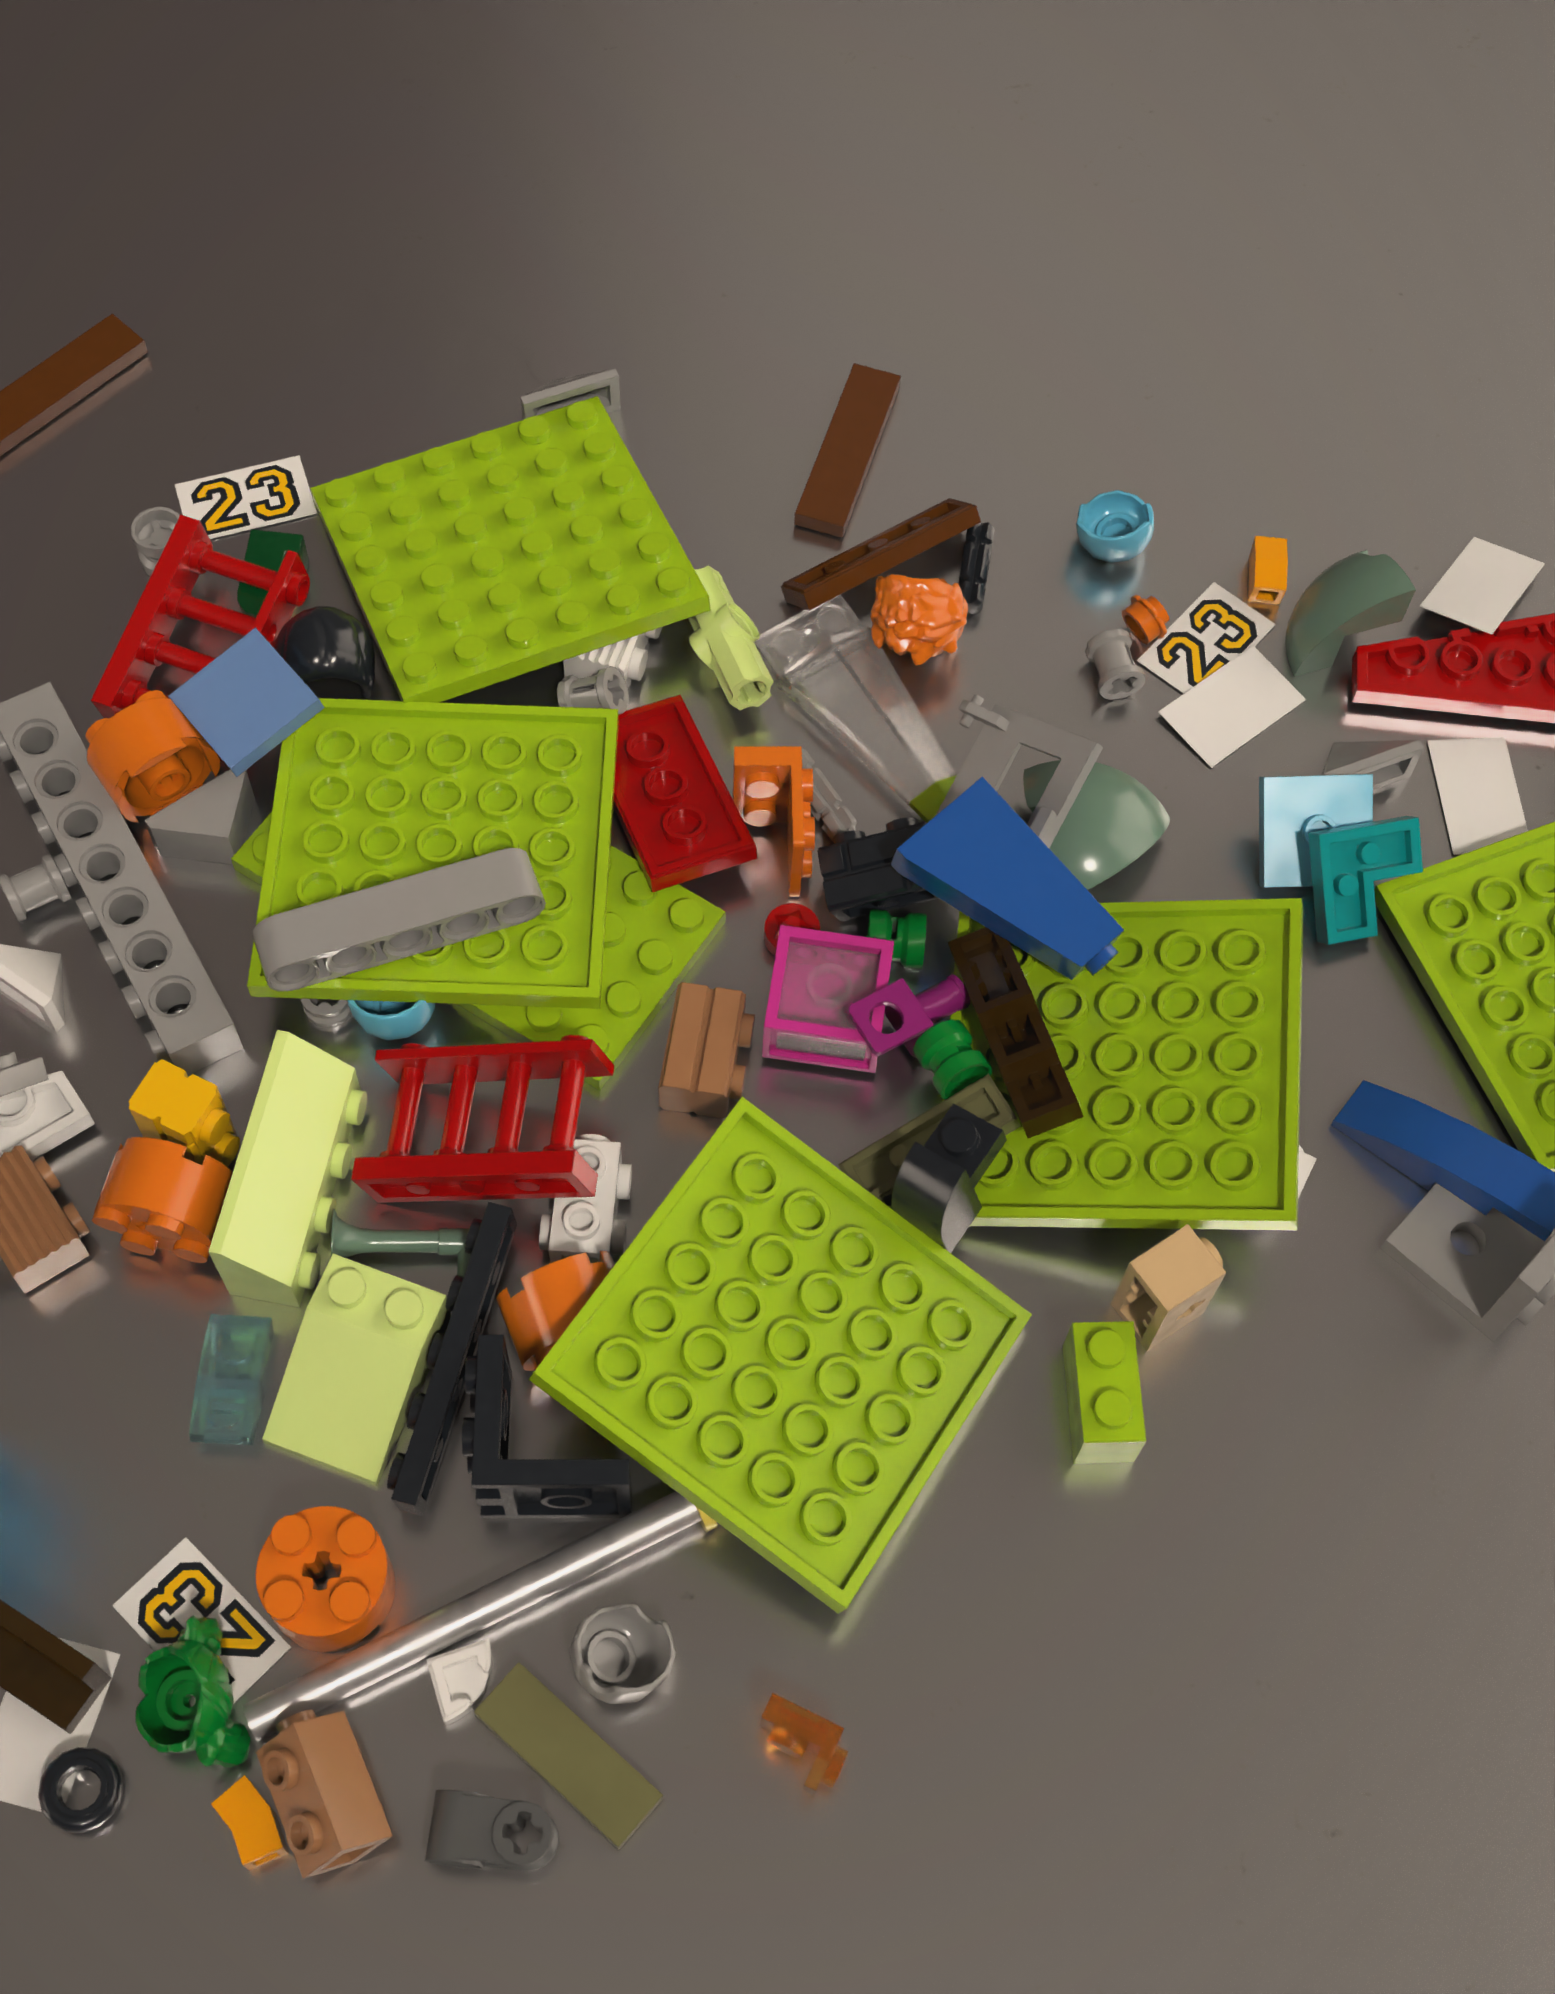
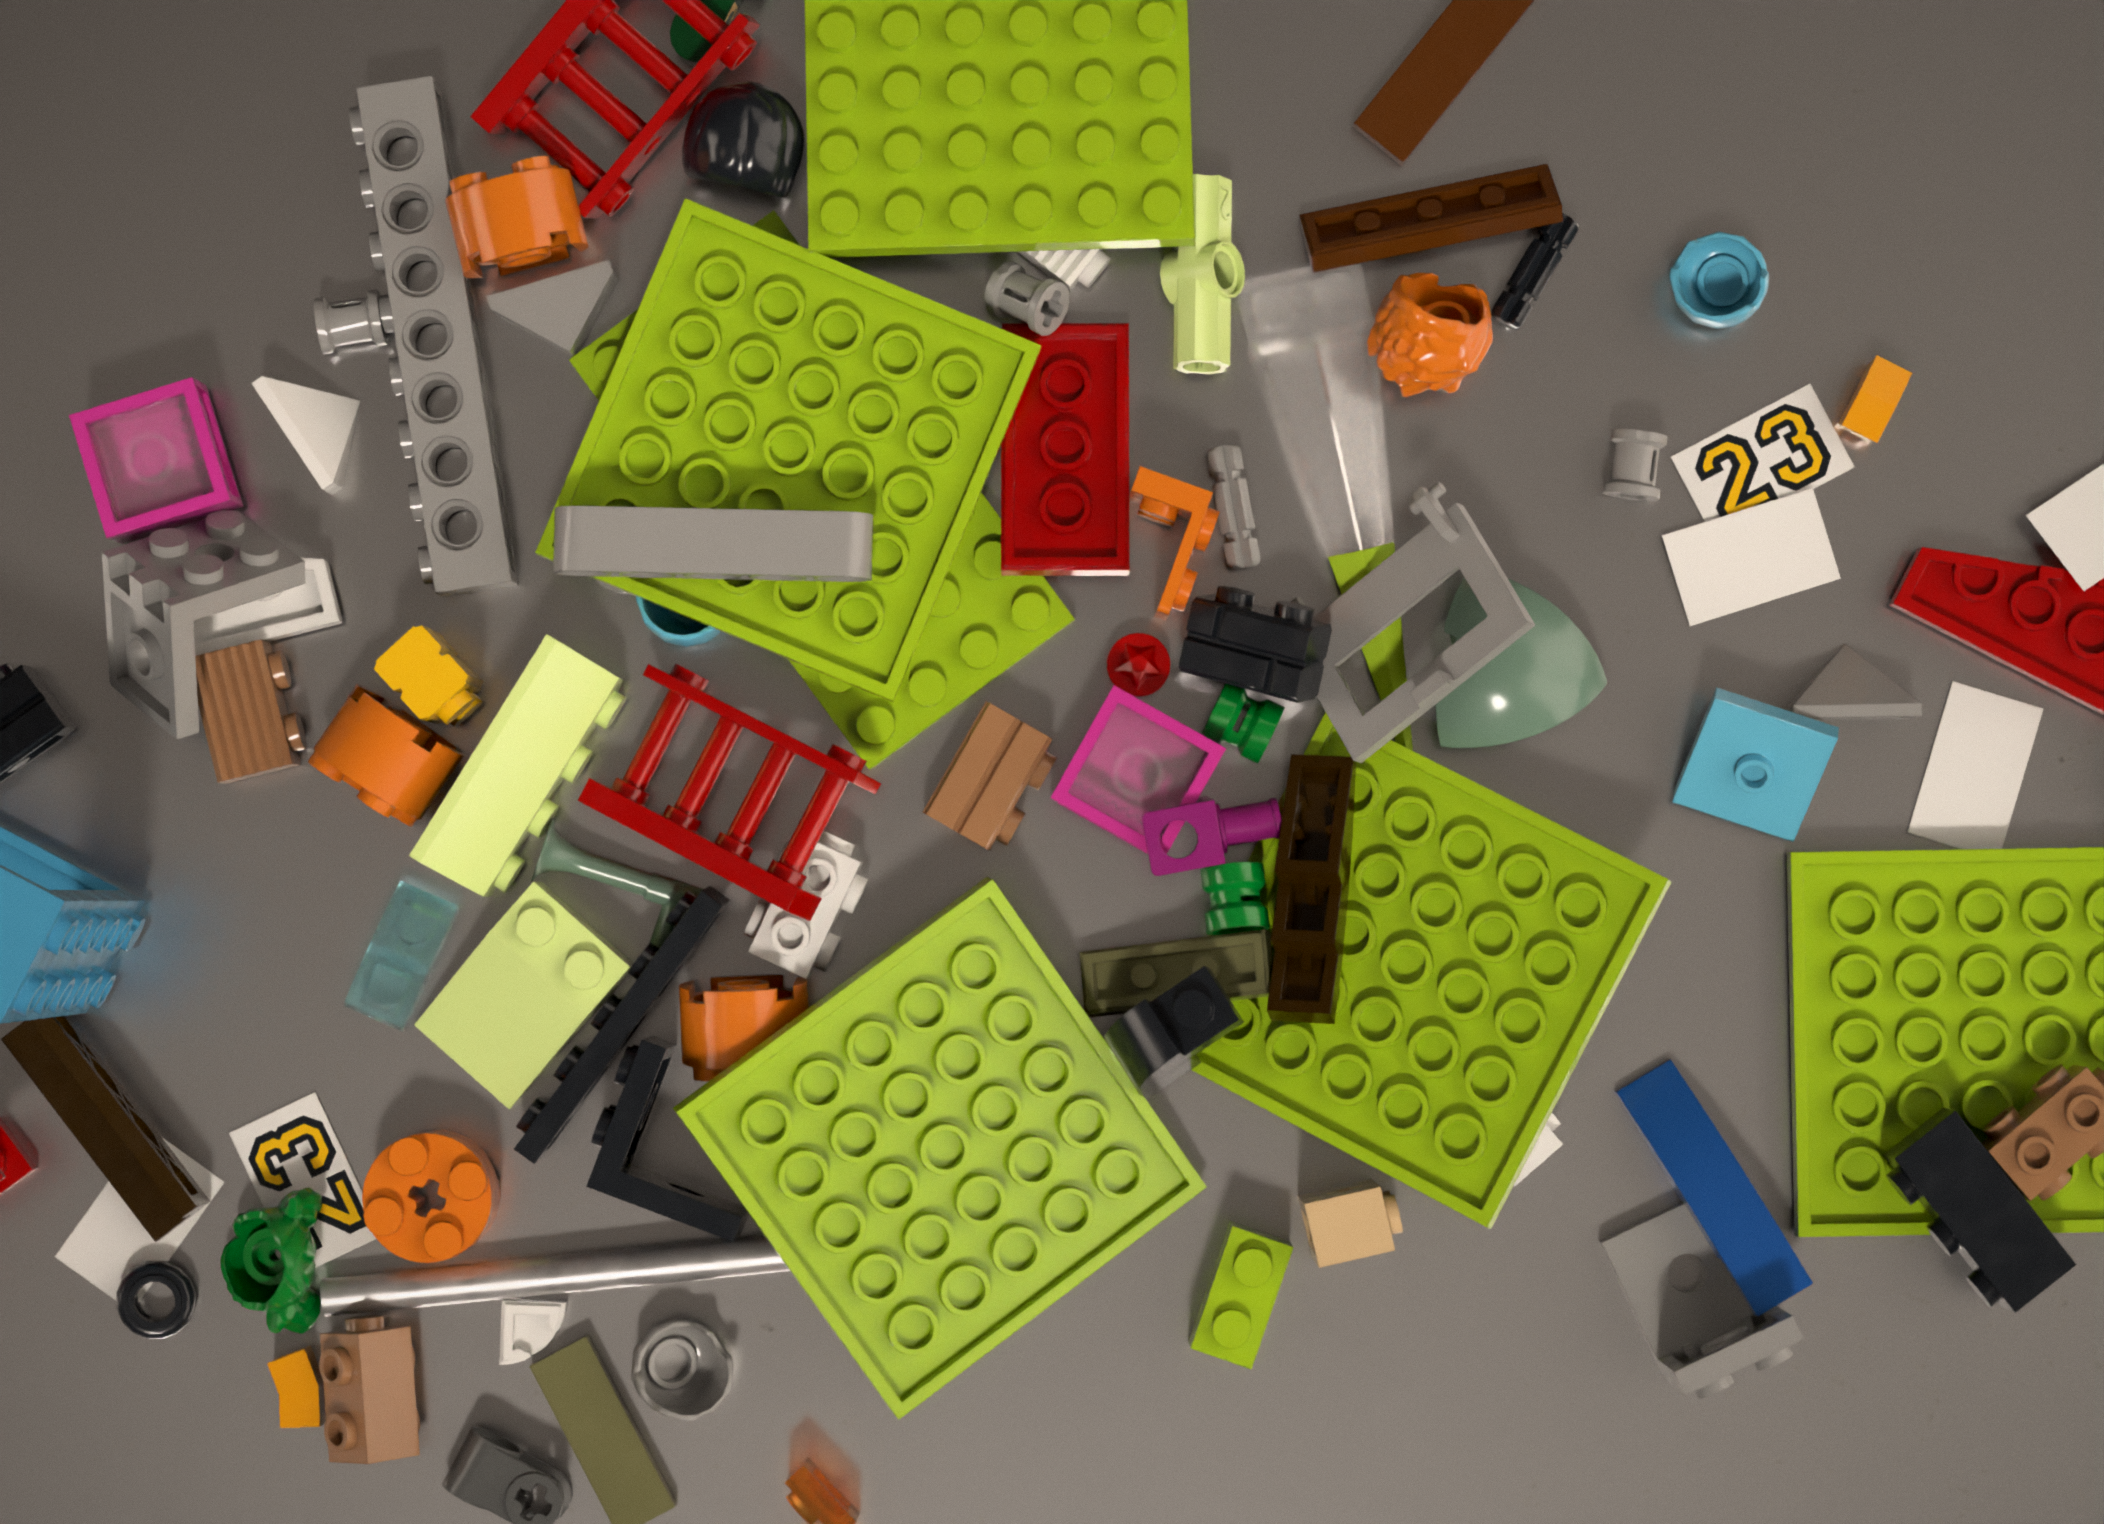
camera: 25 degrees right, 25 degrees up
medium blue tile [168,627,325,777] -> none
blue slope [891,776,1124,980] -> none
orange plate [1122,595,1170,644] -> none
sand green brick [1285,549,1416,677] -> none
teal plate [1308,816,1423,945] -> none

